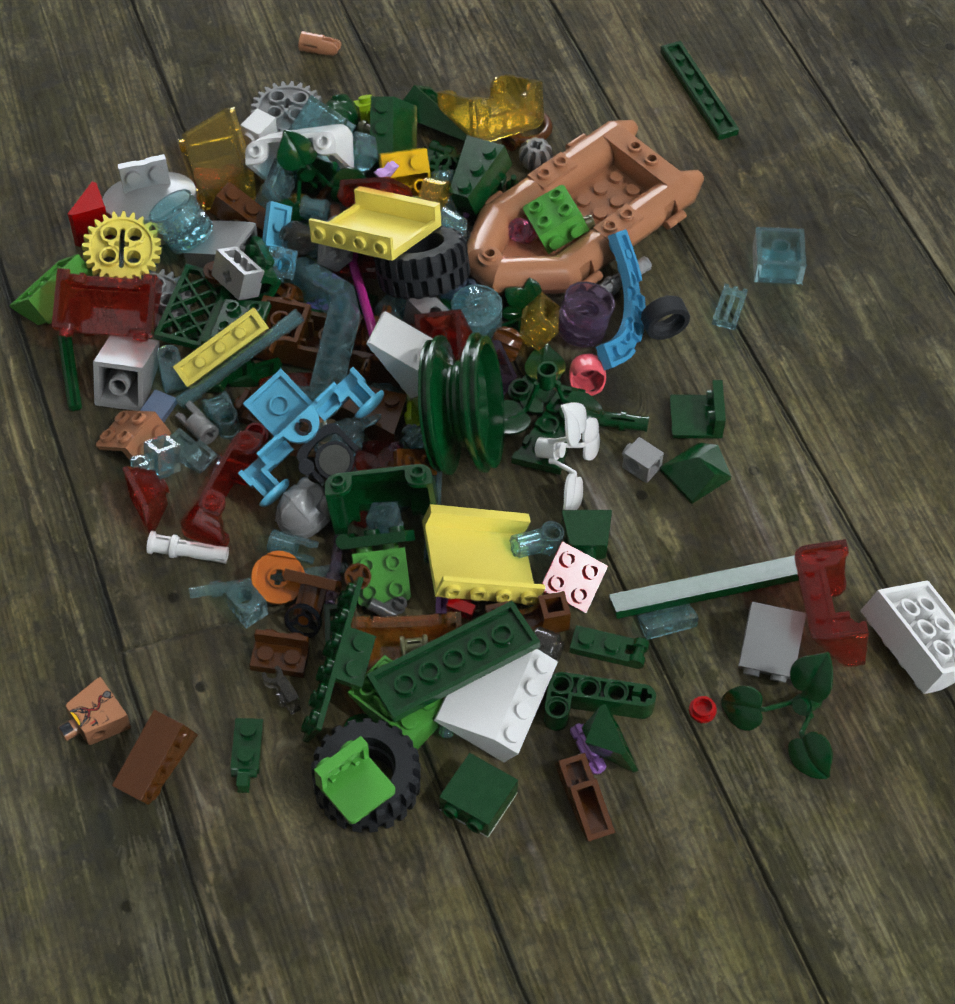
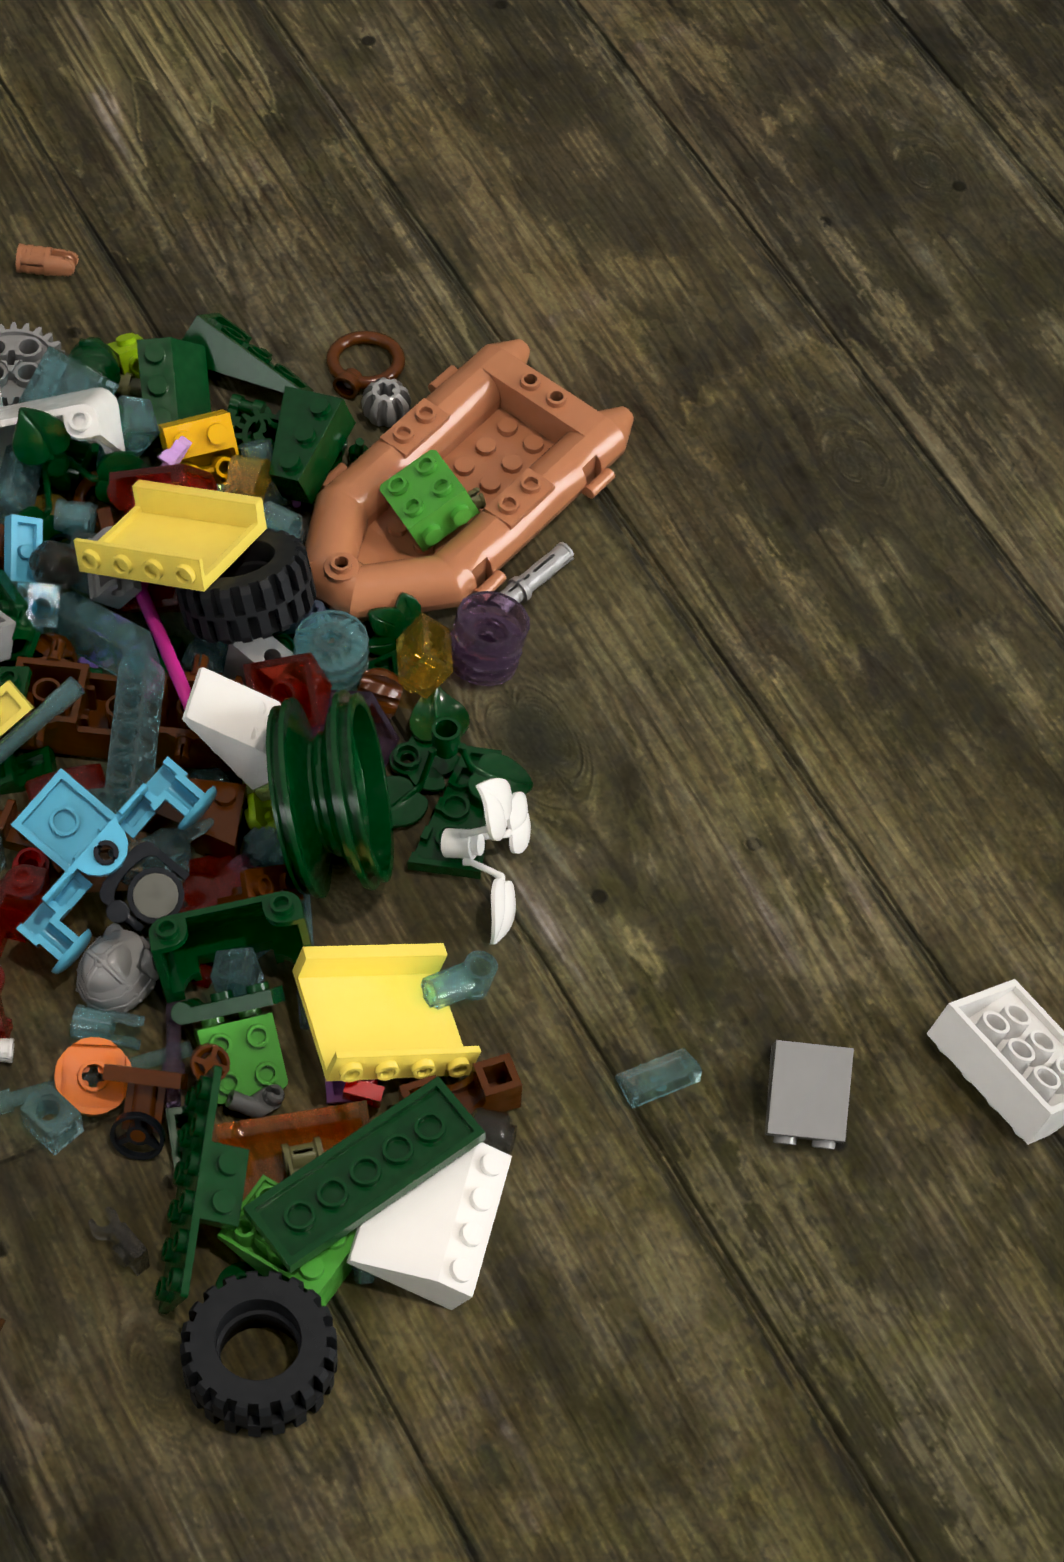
camera: 10 degrees left, 0 degrees up
dark green hinge [230,718,264,793] -> none
reddish brown bracket [249,629,310,678] -> none
bright green bracket [314,736,395,824] -> none
clear yellow windscreen [437,74,544,142] -> none
dark green piece [439,753,518,838] -> none
clear pink wheel [508,218,537,244] -> none
hinge [542,542,608,613] -> none
dark green beam [544,672,656,731] -> none
reddish brown slope [555,753,615,842] -> none
dark green torso [561,510,612,559] -> none
coral helmet [569,354,606,396] -> none
dark green plate [569,625,649,669] -> none
medium lavender axle [570,723,606,775] -> none
dark green slope [582,704,639,773] -> none
dark azure plate [596,229,646,370] -> none
dark green pin [598,411,649,432] -> none
tile [609,552,820,619] -> none
light grey brick [622,437,664,483] -> none
black tyre [641,295,690,340] -> none
dark green slope [659,443,732,504] -> none
dark green tile [660,41,739,141] -> none
dark green bracket [670,380,726,438] -> none
red plate [689,696,717,723] -> none
clear light blue tile [712,284,748,330] -> none
dark green plant [721,652,833,779] -> none
clear light blue brick [753,227,806,284] -> none
clear red windscreen [794,539,869,666] -> none

